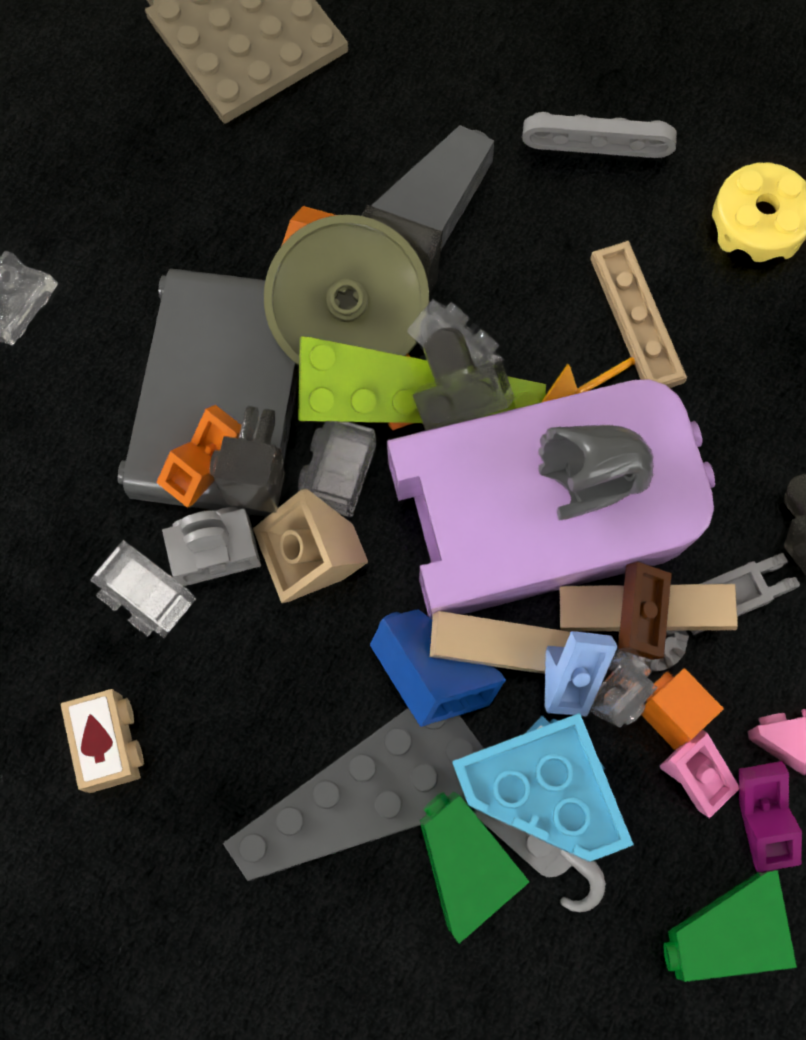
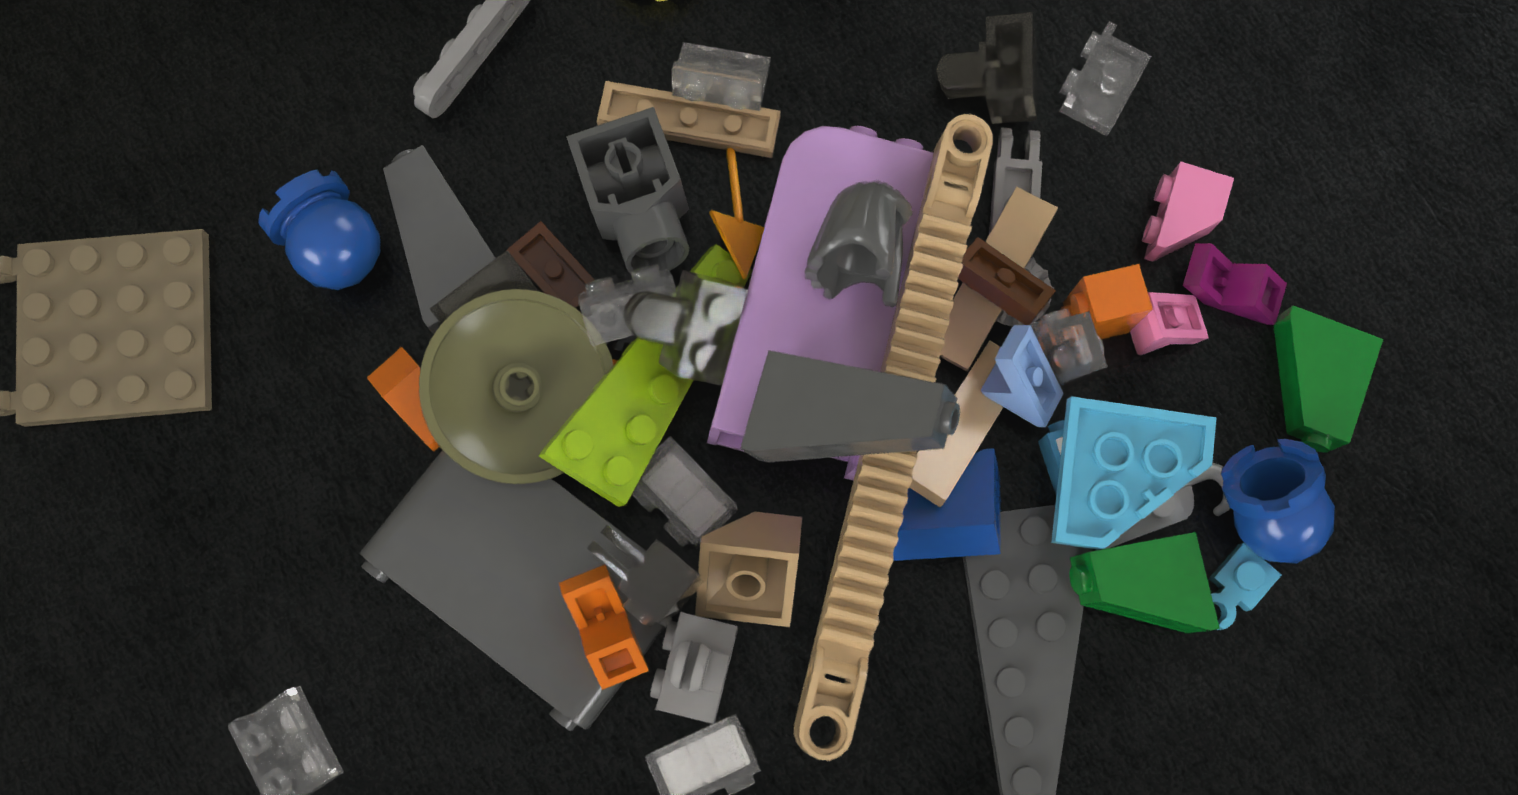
camera: 65 degrees left, 5 degrees up
none -> blue tile [258,170,381,290]
none -> reddish brown plate [506,221,600,311]
none -> dark grey brick [566,107,689,277]
none -> clear bracket [672,42,771,111]
none -> dark grey slope [740,350,960,462]
none -> tan gear [794,114,993,760]
none -> medium azure plate [1209,543,1281,630]
none -> blue tile [1221,439,1335,564]

